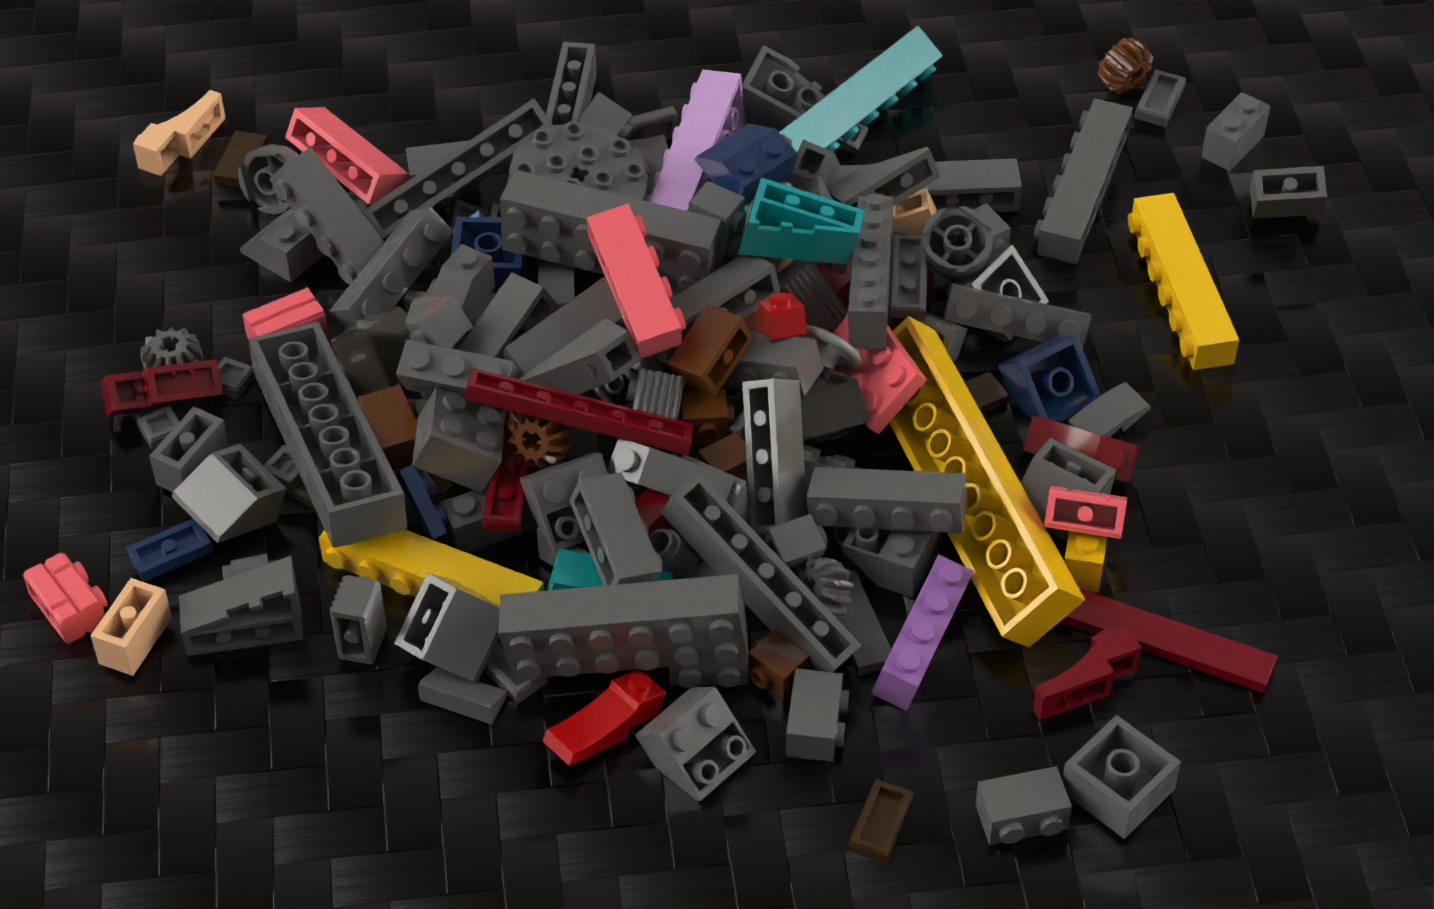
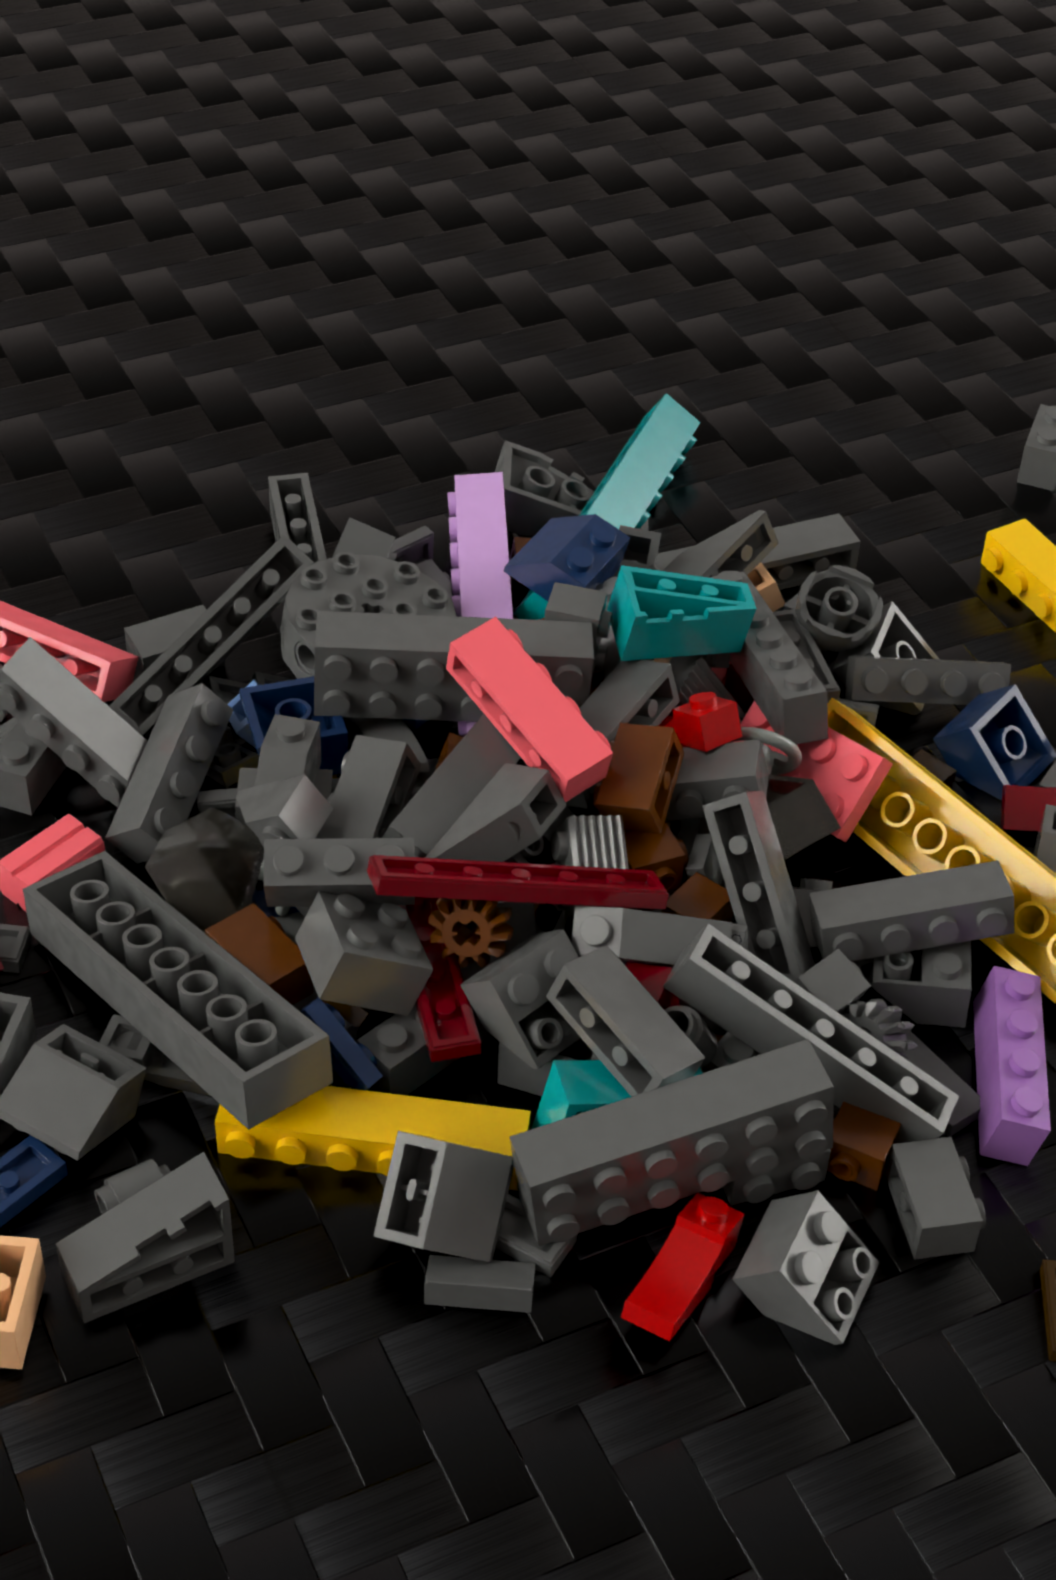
camera: 20 degrees left, 5 degrees down
dark grey brick [329,575,388,664] -> none
dark grey brick [1033,98,1133,264] -> none
reddish brown gear [1097,37,1153,95] -> none
dark grey tile [1134,70,1186,127] -> none

